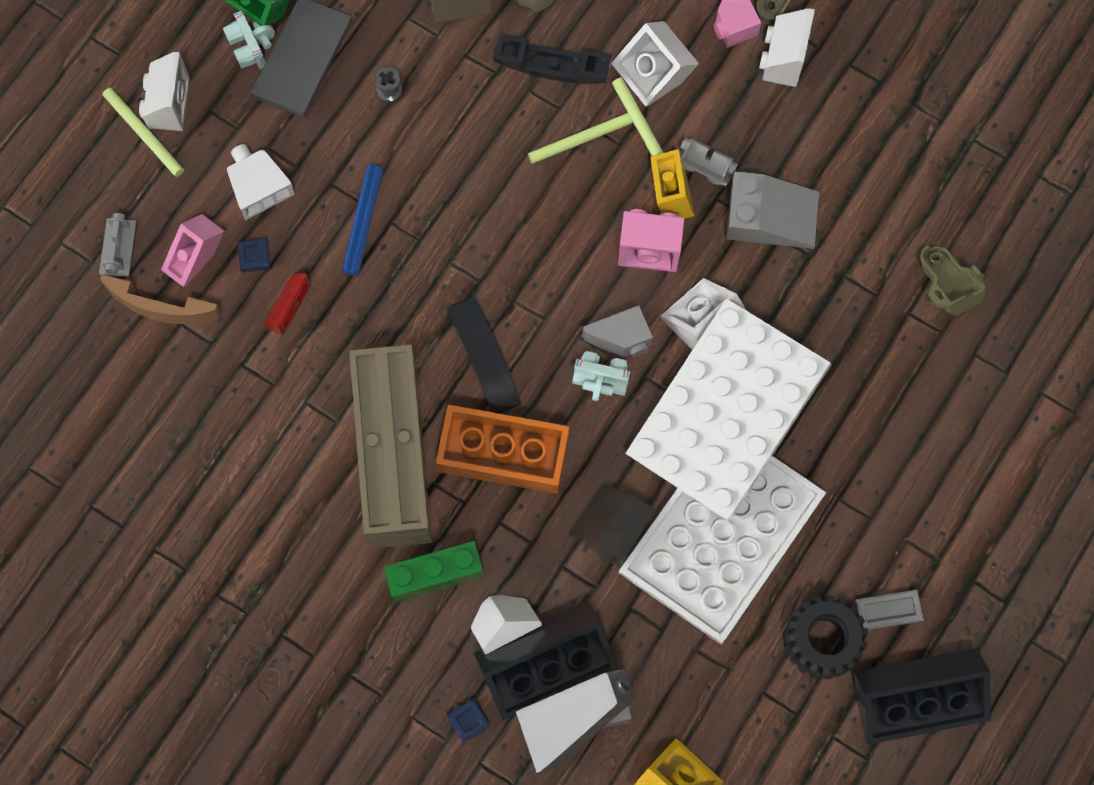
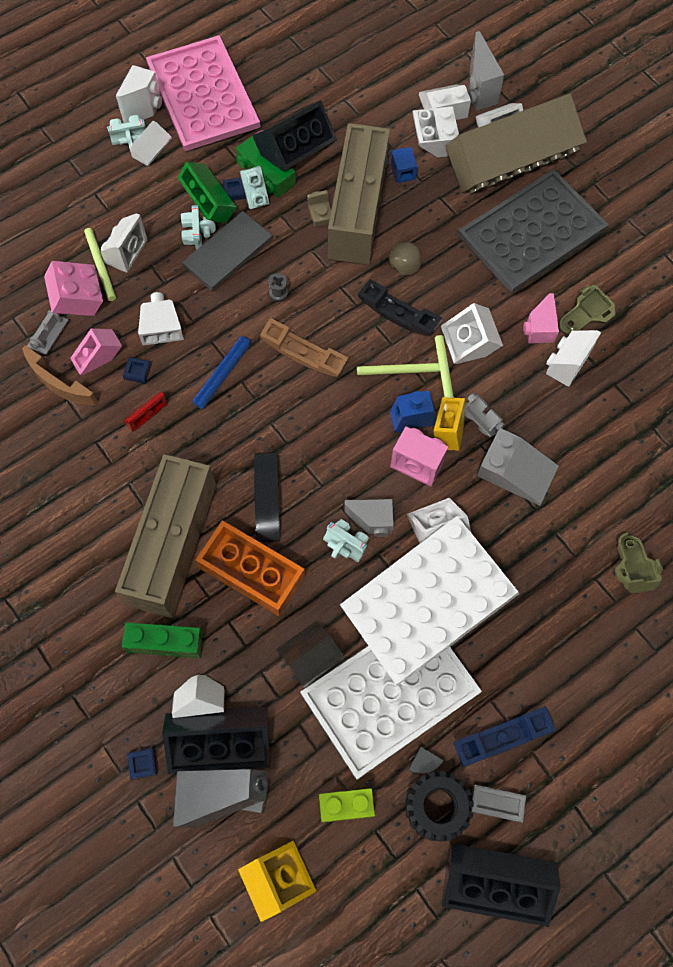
camera: 20 degrees right, 5 degrees down
none -> bright pink brick [44,261,103,316]
none -> medium nougat slope [260,318,349,377]
none -> lime brick [319,788,375,823]
none -> blue torso [390,391,436,433]
none -> dark grey tile [408,747,443,774]
none -> dark blue slope [453,706,556,767]

